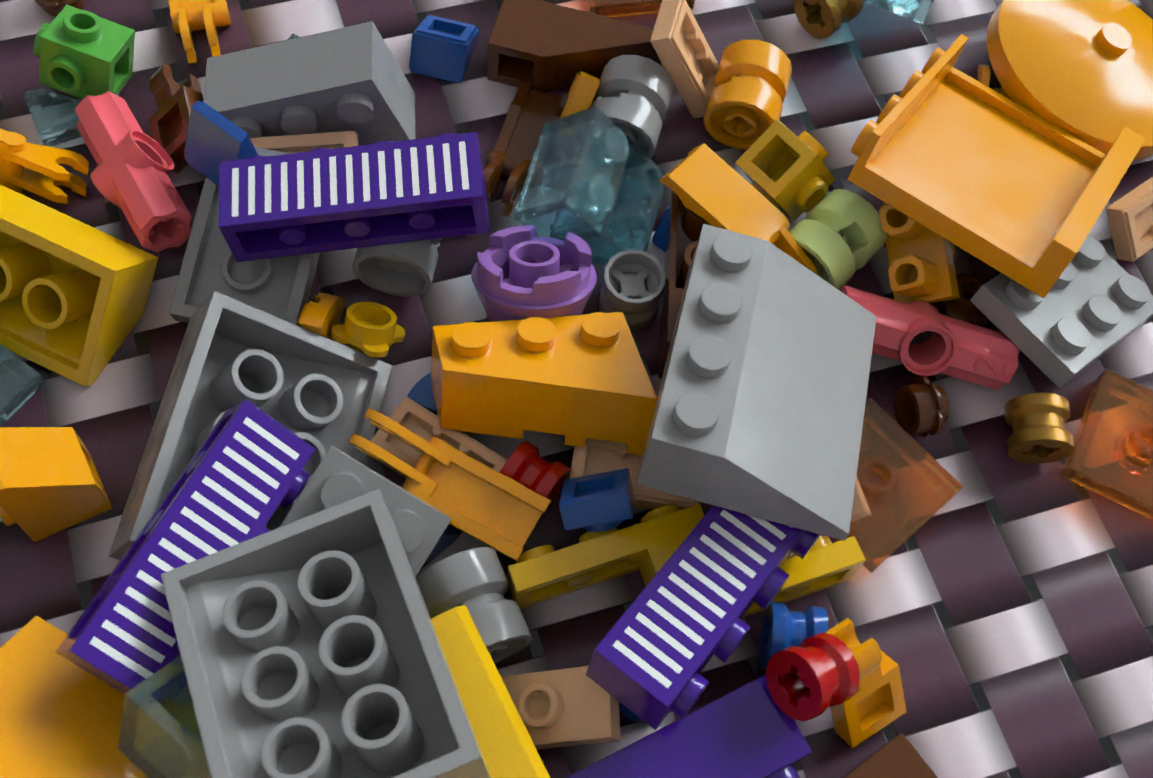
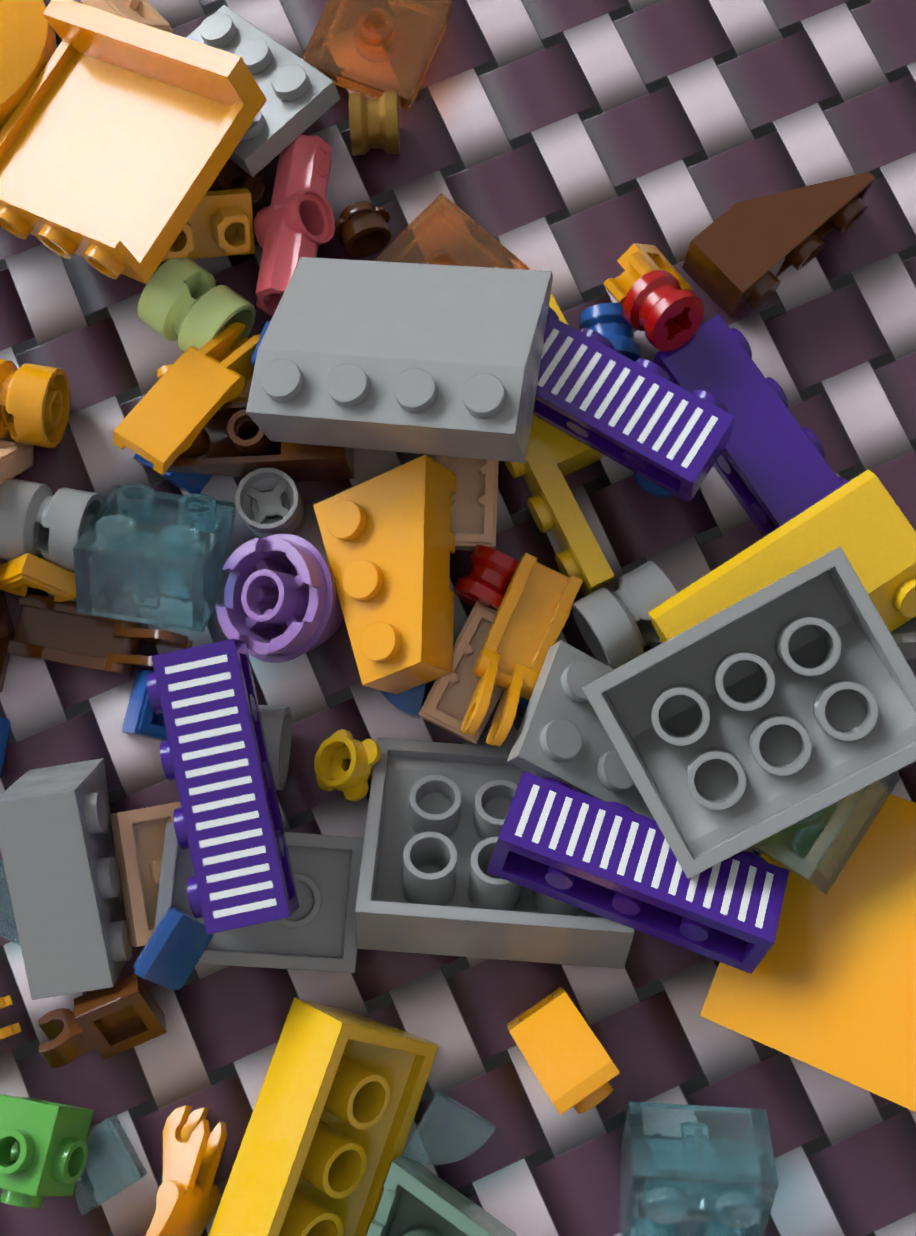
camera: 85 degrees left, 15 degrees up
coral piece [74,91,192,253] -> none
light orange tile [298,292,345,340] -> none
light nougat plate [501,666,621,750] -> none
blue plate [559,468,634,532] -> none
yellow brick [735,119,835,221] -> none

